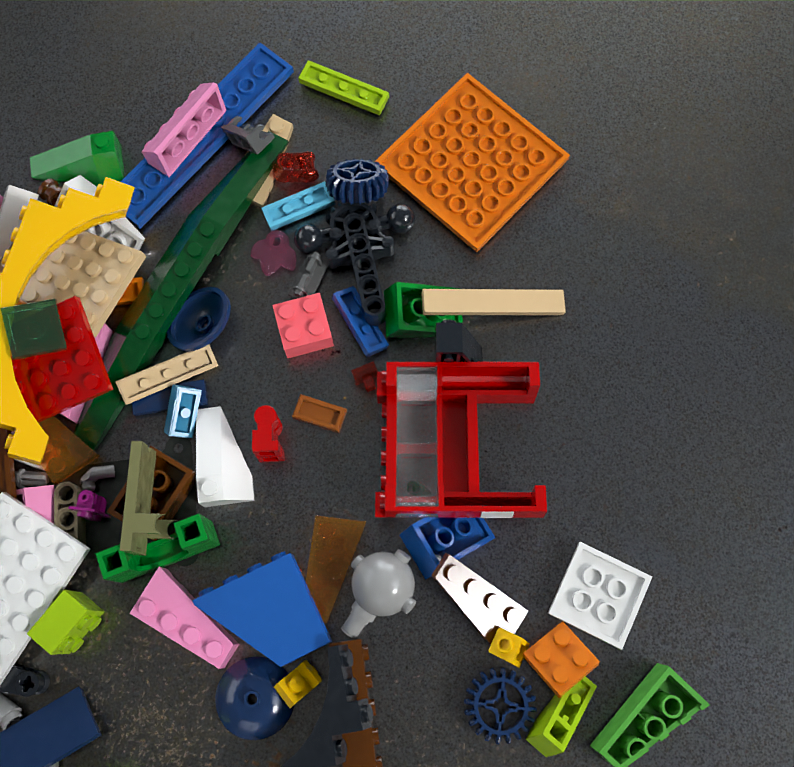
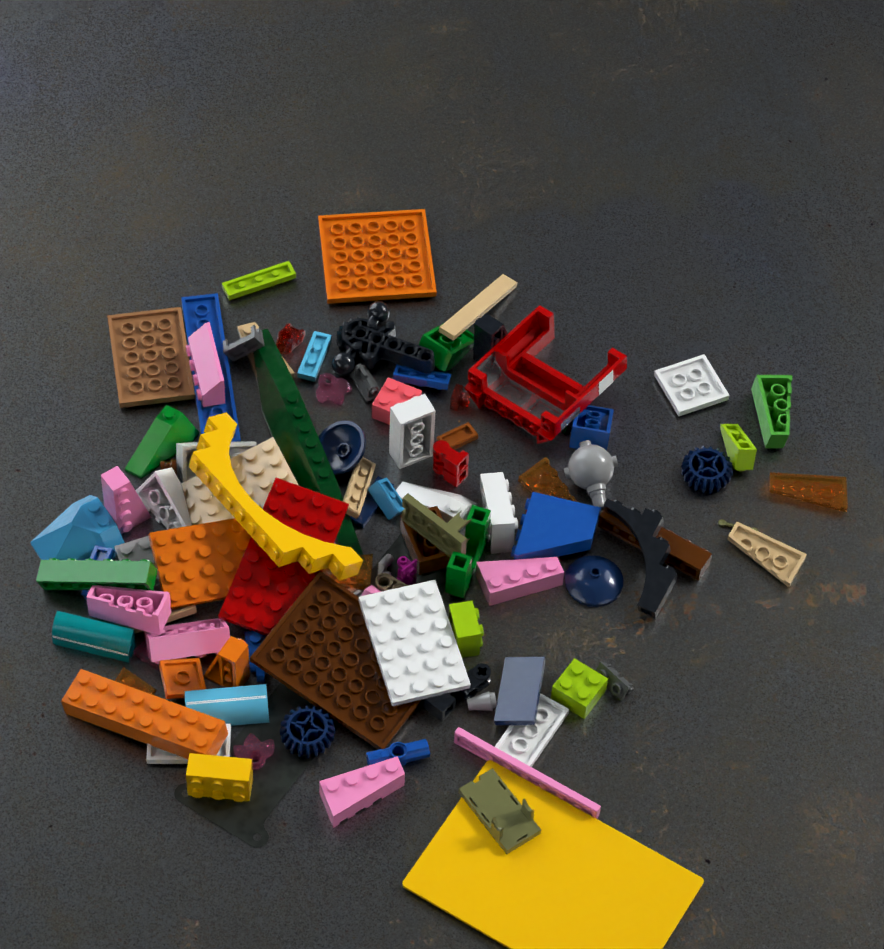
camera: 55 degrees left, 20 degrees down
clear green tile [0,299,67,360] -> none
yellow bracket [274,660,322,708] -> none
dark blue gear [325,158,389,205] -> none
wing [431,553,528,646] -> none
yellow bracket [489,628,530,668] -> none
orange plate [523,621,600,698] -> none
none -> medium nougat plate [107,307,195,408]
none -> white brick [389,394,436,469]
none -> white wedge [480,472,518,554]

